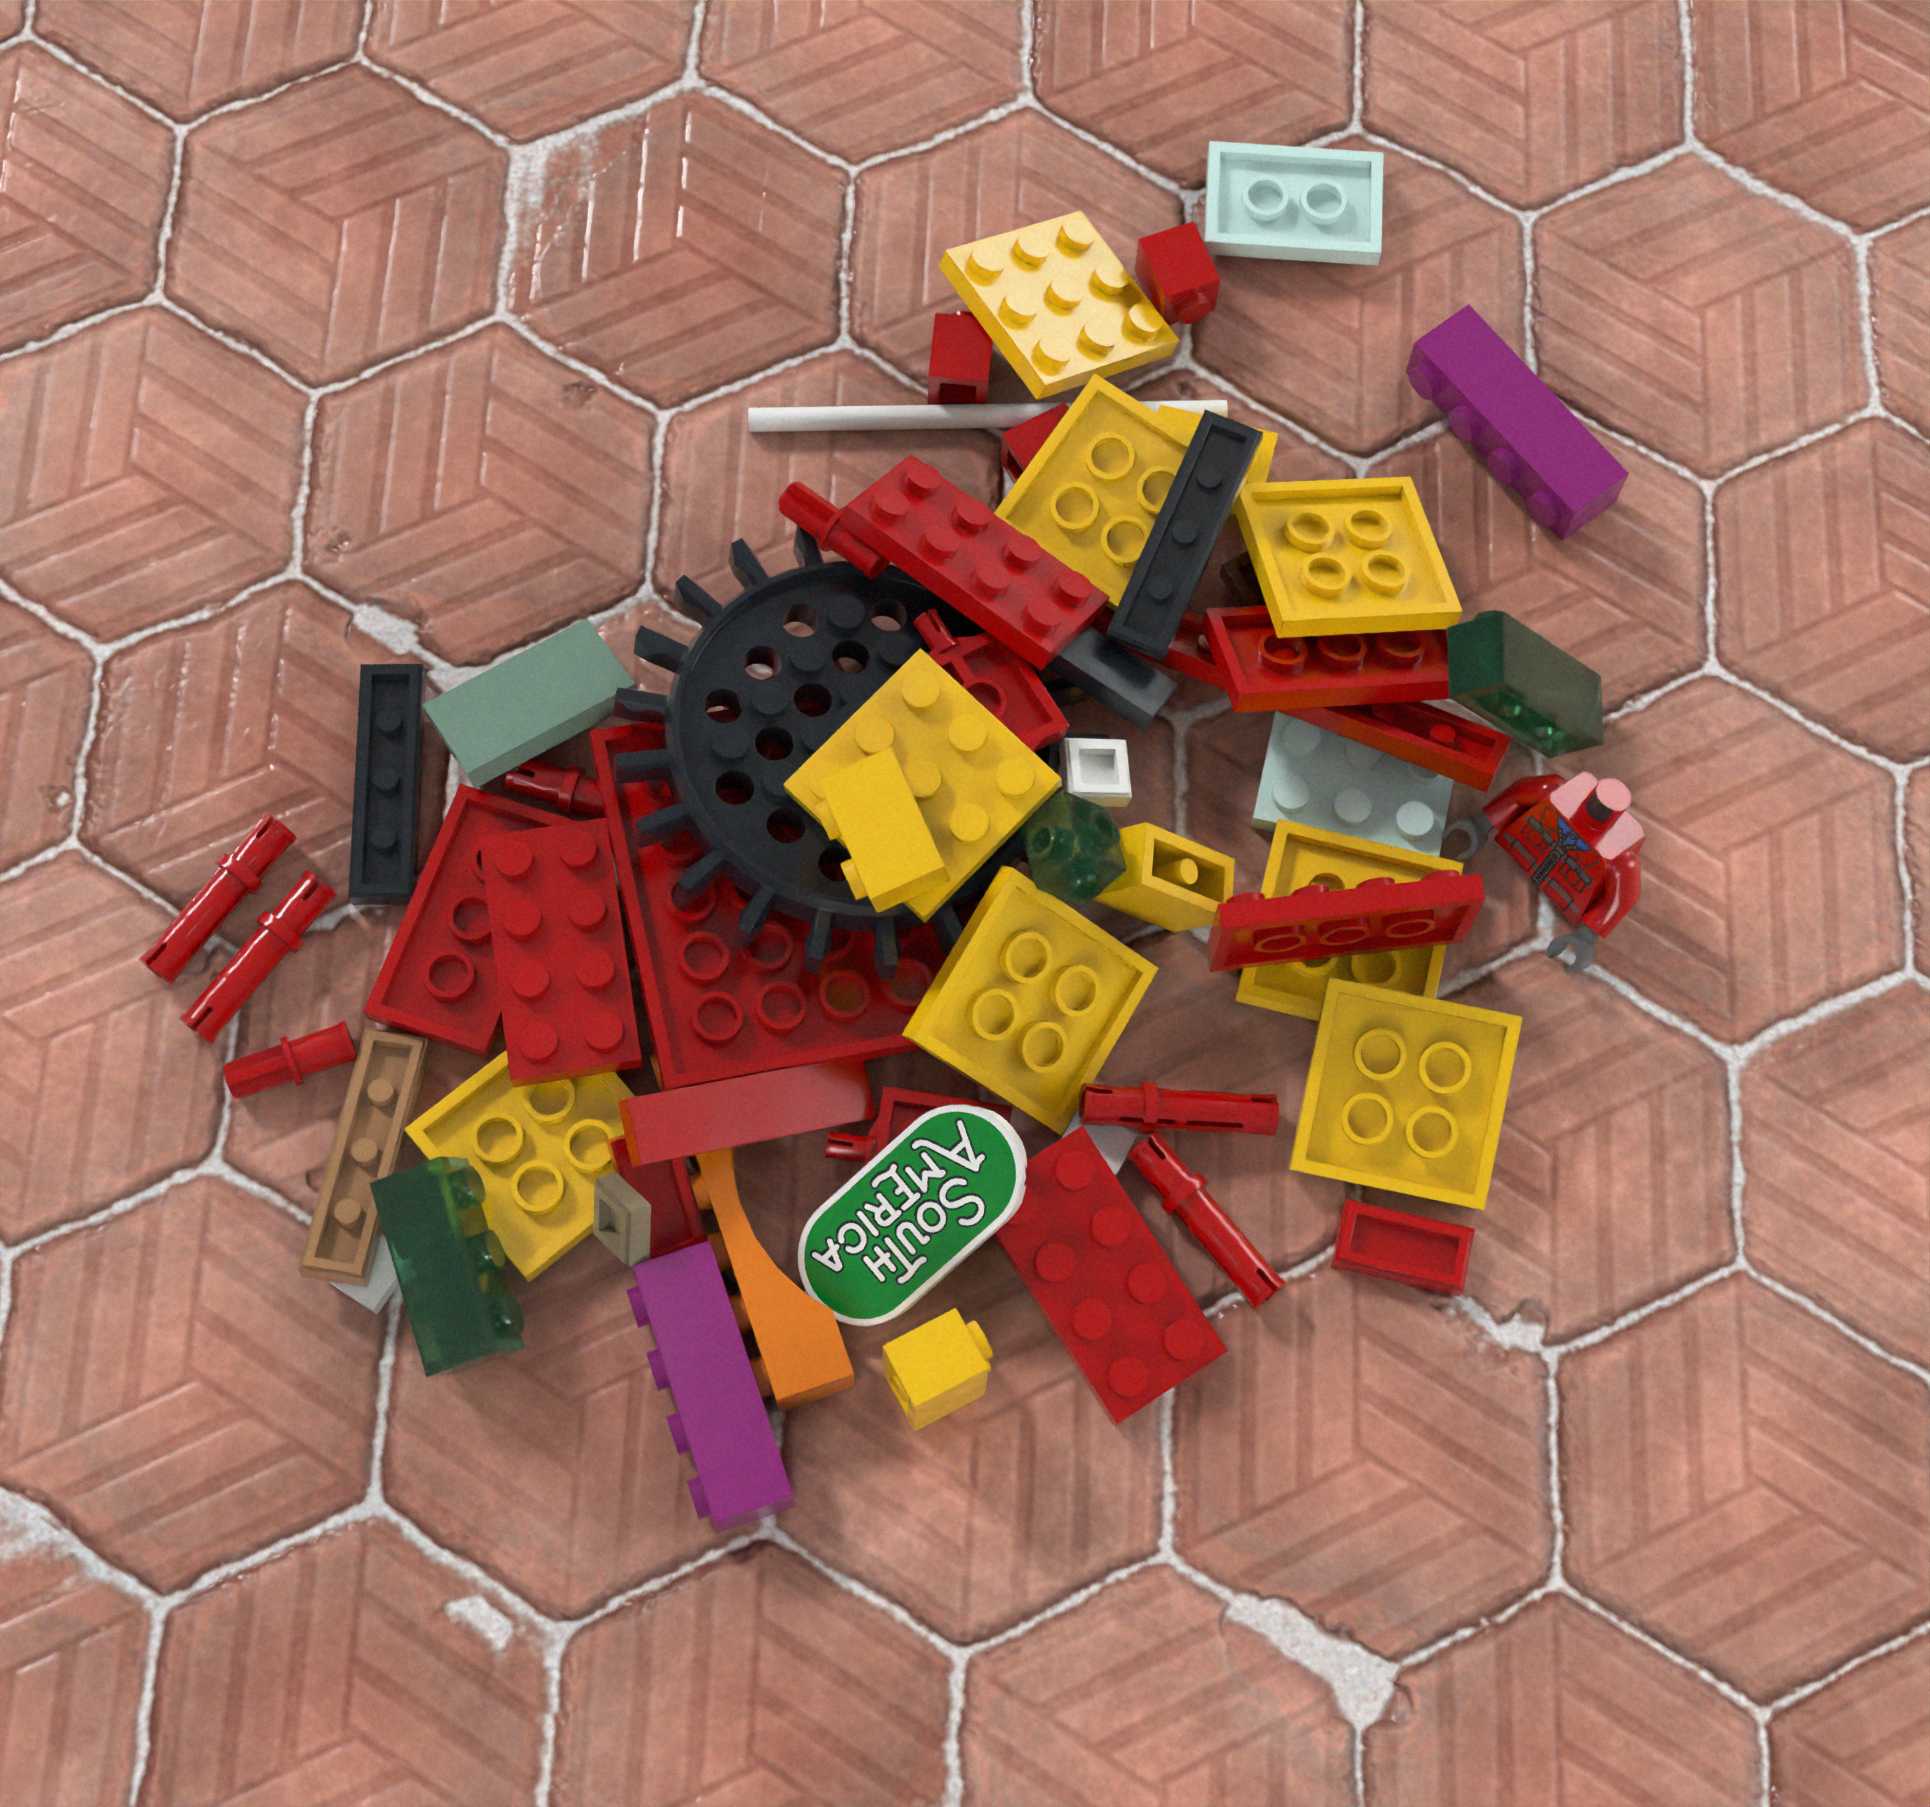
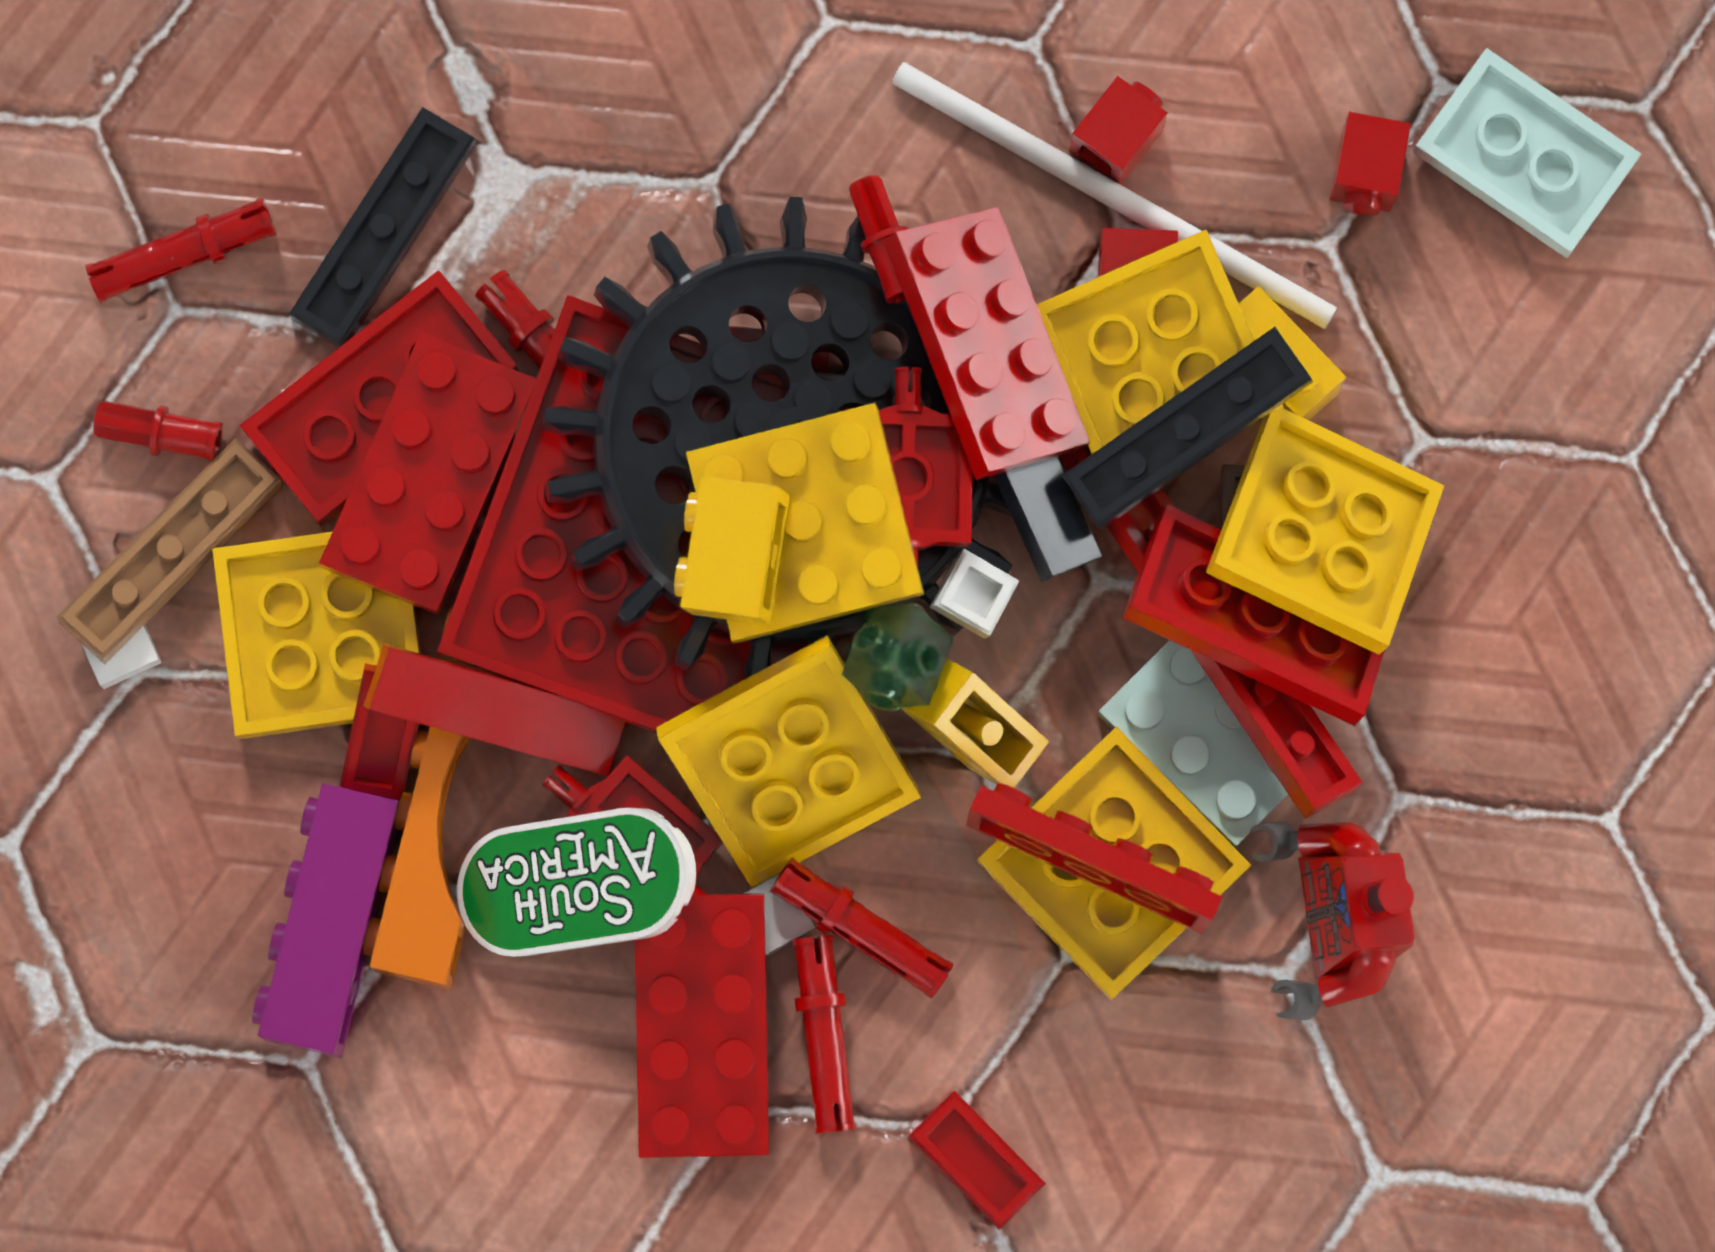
camera: 35 degrees right, 10 degrees up
red pin [179,870,338,1045] -> none
clear green brick [369,1156,525,1377] -> none
sand green tile [422,618,638,788] -> none
dark tan tile [593,1172,651,1267] -> none
yellow brick [882,1308,993,1432] -> none
yellow plate [938,211,1180,400] -> none
yellow plate [1288,977,1523,1211] -> none
magenta brick [1405,304,1629,541] -> none
clear green brick [1447,610,1604,758] -> none

